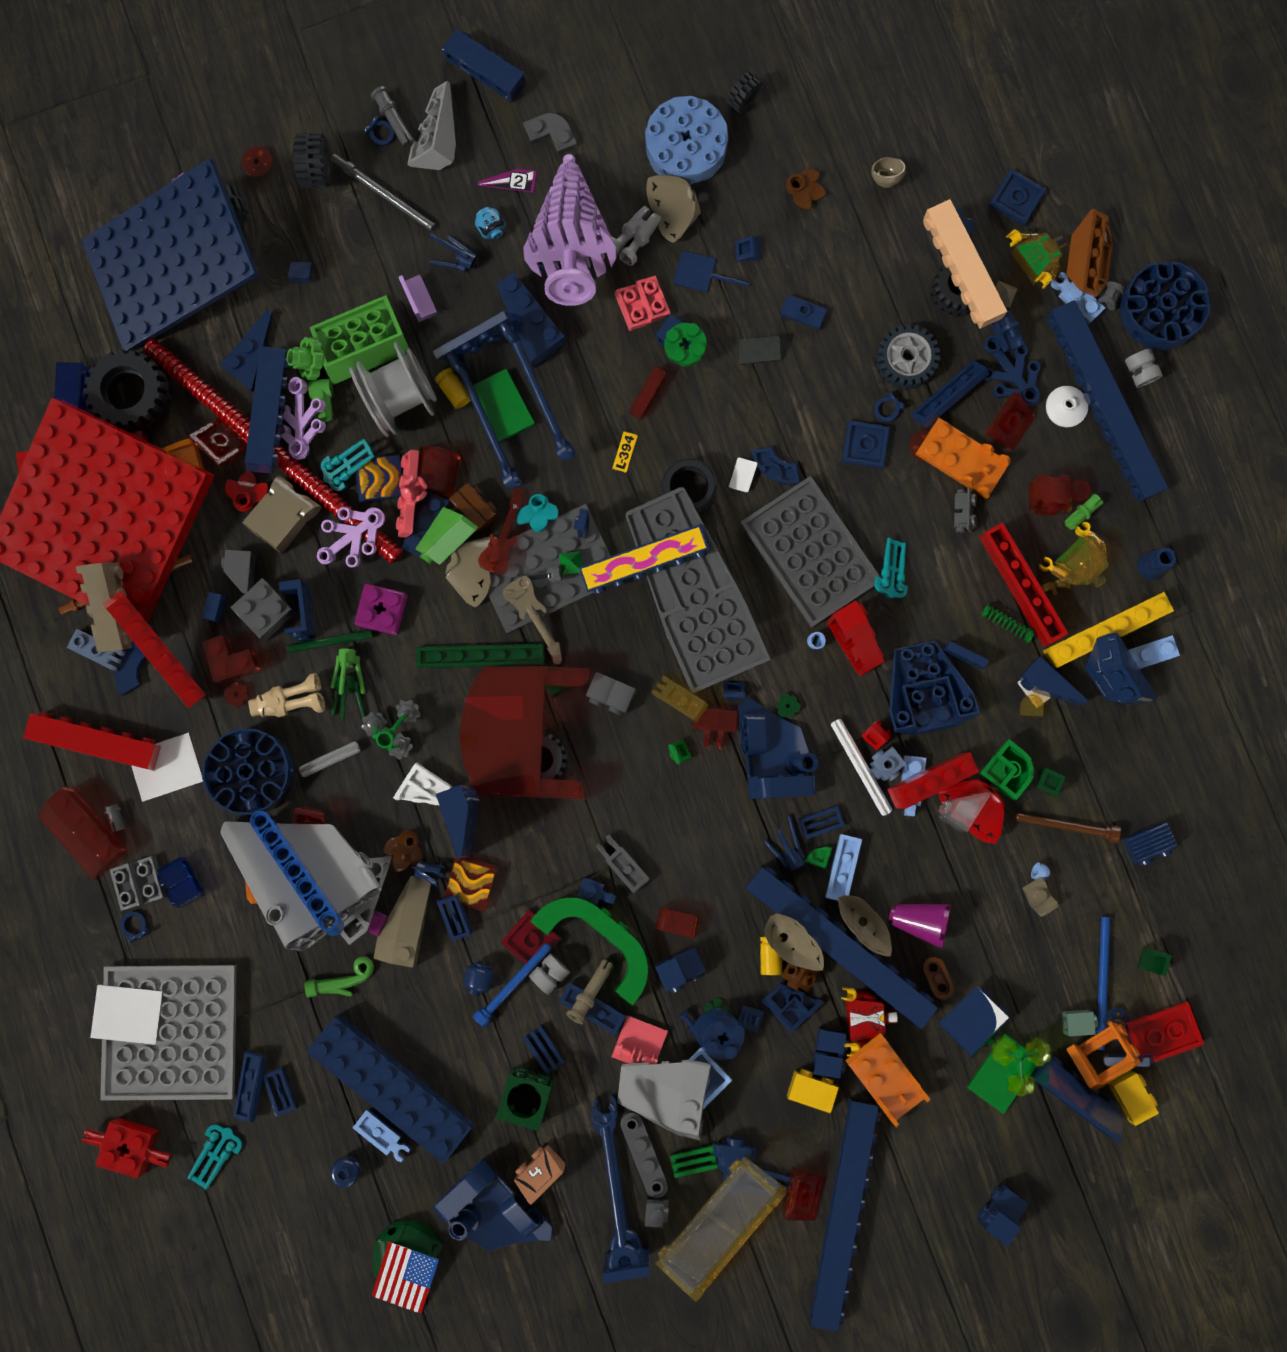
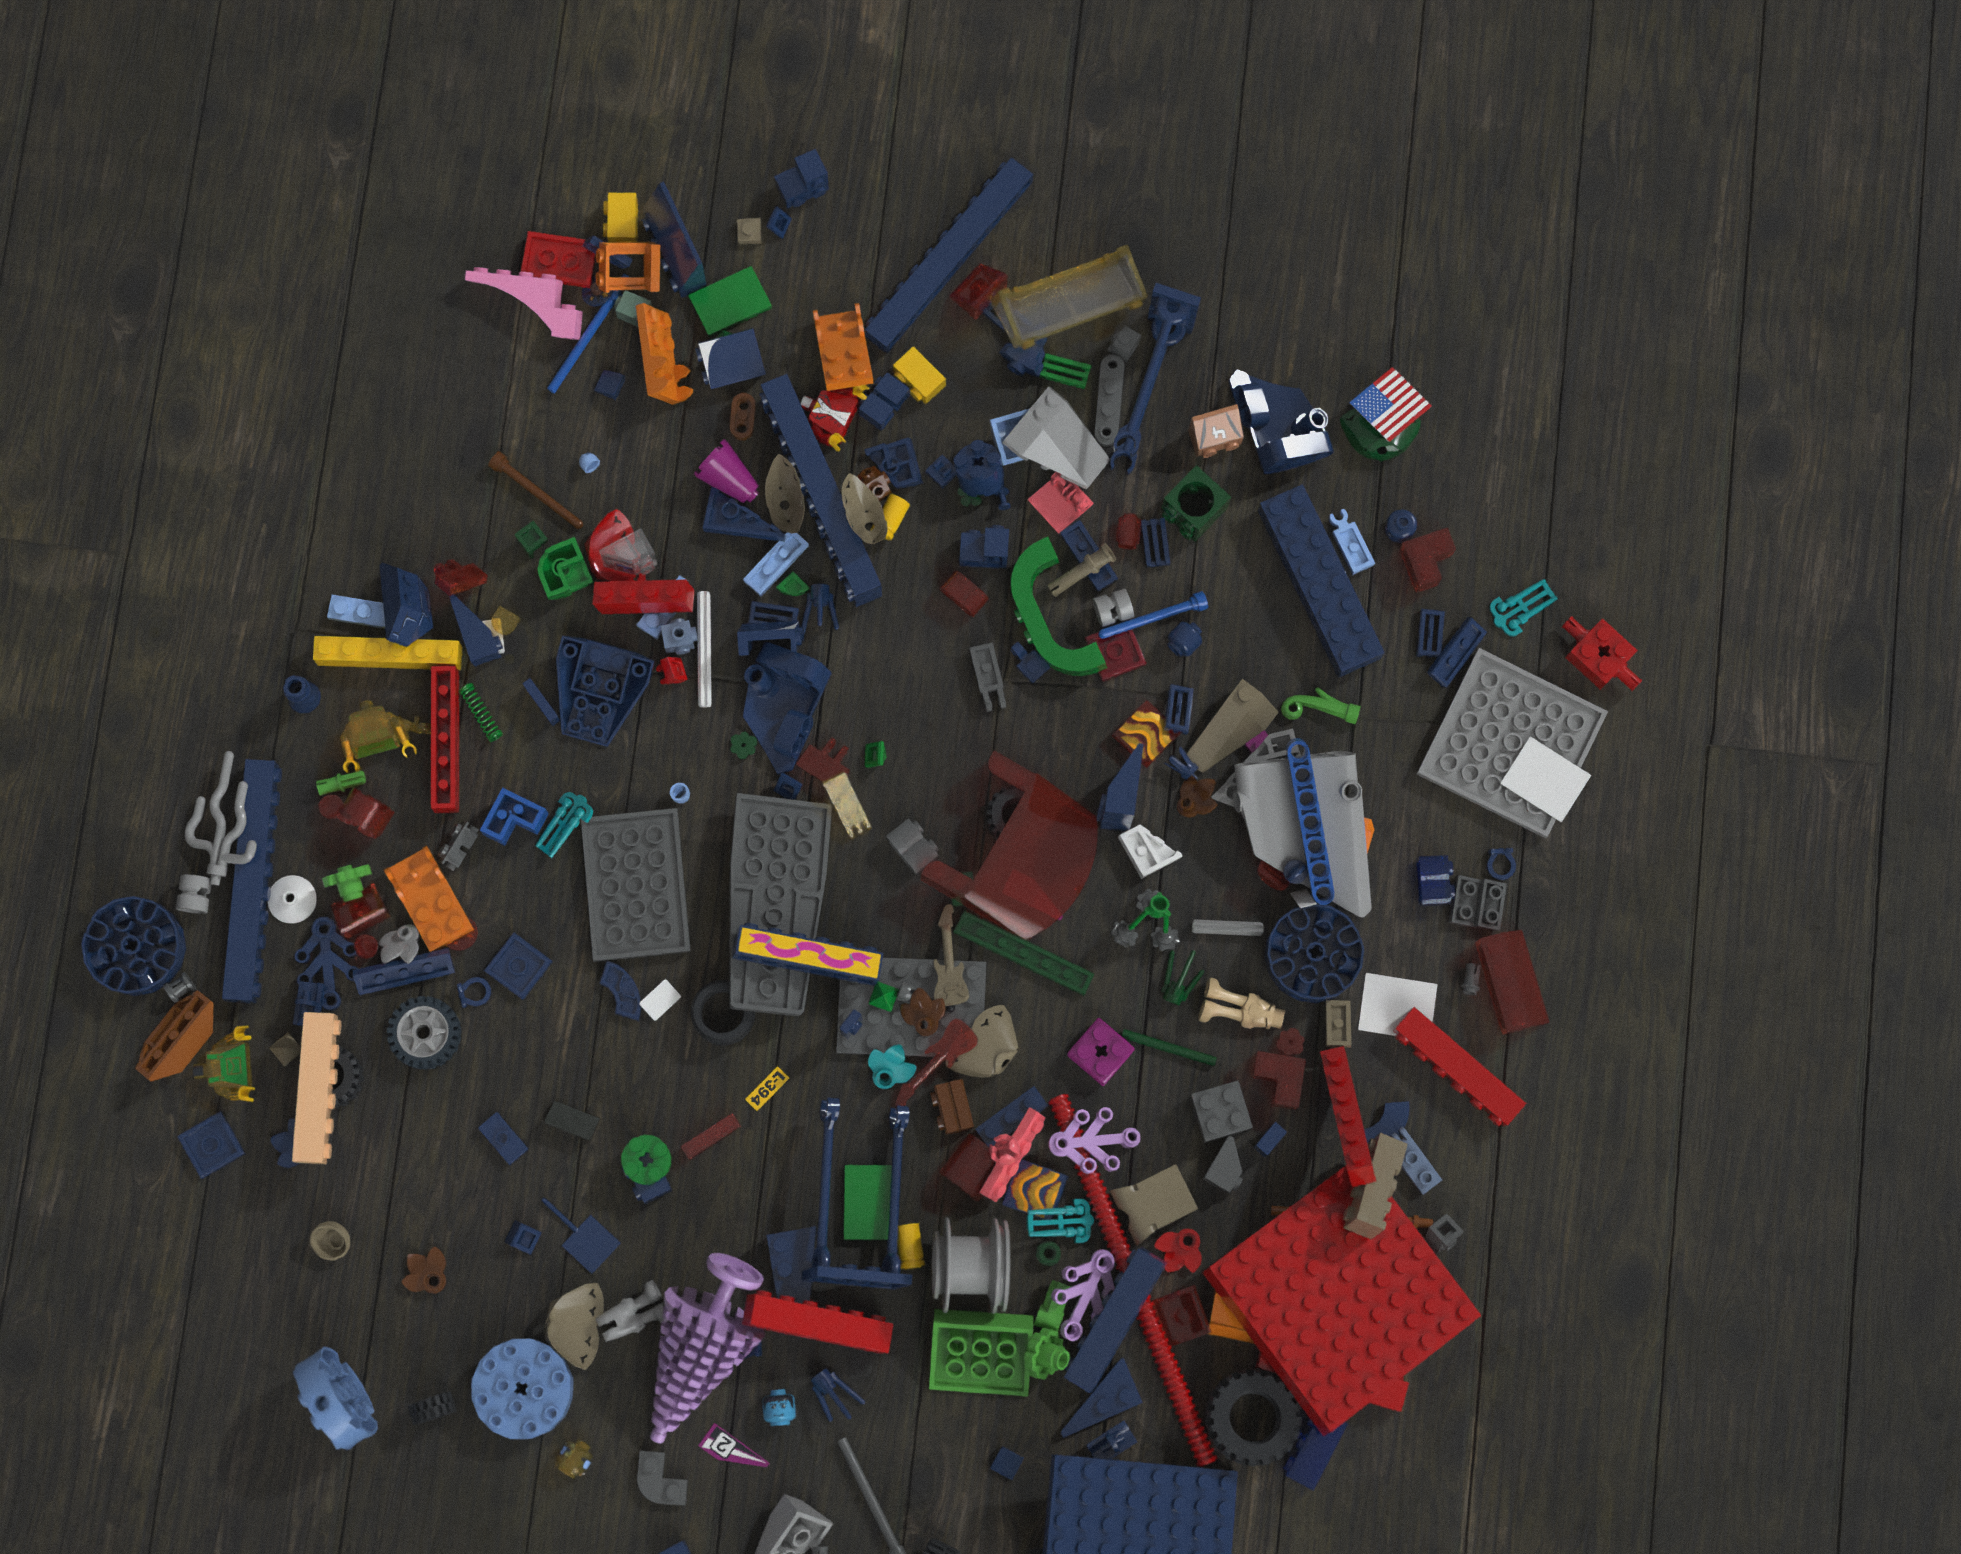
camera: 160 degrees left, 5 degrees down
dark blue panel [279,579,316,641] -> none
bright green plant [331,649,365,695] -> none
lavender panel [399,275,438,322] -> none
bright green slope [415,507,478,565] -> none
coral slope [614,276,671,331] -> none
red brick [826,601,884,677] -> none
clear neon green plant [992,1037,1051,1096] -> none
dark tan bracket [1022,877,1059,917] -> none
light blue plate [1051,272,1105,325] -> none
dark blue brick [1122,823,1178,866] -> none
dark green panel [1137,947,1172,976] -> none
none -> light grey plant [185,751,257,886]
none -> medium blue brick [293,1347,378,1450]
none -> bright green plant [322,865,372,902]
none -> clear red plate [354,934,378,959]
none -> light grey plate [378,924,419,964]
none -> clear red hinge [434,559,488,596]
none -> bright pink arch [465,267,583,340]
none -> blue brick [480,788,549,846]
none -> clear yellow head [556,1439,593,1479]
none -> dark blue slope [594,370,625,400]
none -> orange hinge [636,303,693,405]
none -> dark blue wing [703,487,786,542]
none -> dark tan plate [737,218,762,244]
none -> dark blue panel [737,621,804,656]
none -> red brick [742,1290,893,1353]
none -> dark blue slope [766,206,792,239]
none -> reddish brown plate [900,988,945,1036]
none -> dark green plate [1036,1241,1061,1266]
none -> dark blue hips [1086,1420,1137,1460]
none -> clear red brick [1116,513,1142,550]
none -> dark blue tile [1283,859,1308,884]
none -> white sticker [1290,889,1317,908]
none -> dark tan plate [1325,1000,1351,1049]
none -> clear red brick [1399,528,1456,593]
none -> dark grey brick [1424,1214,1464,1254]

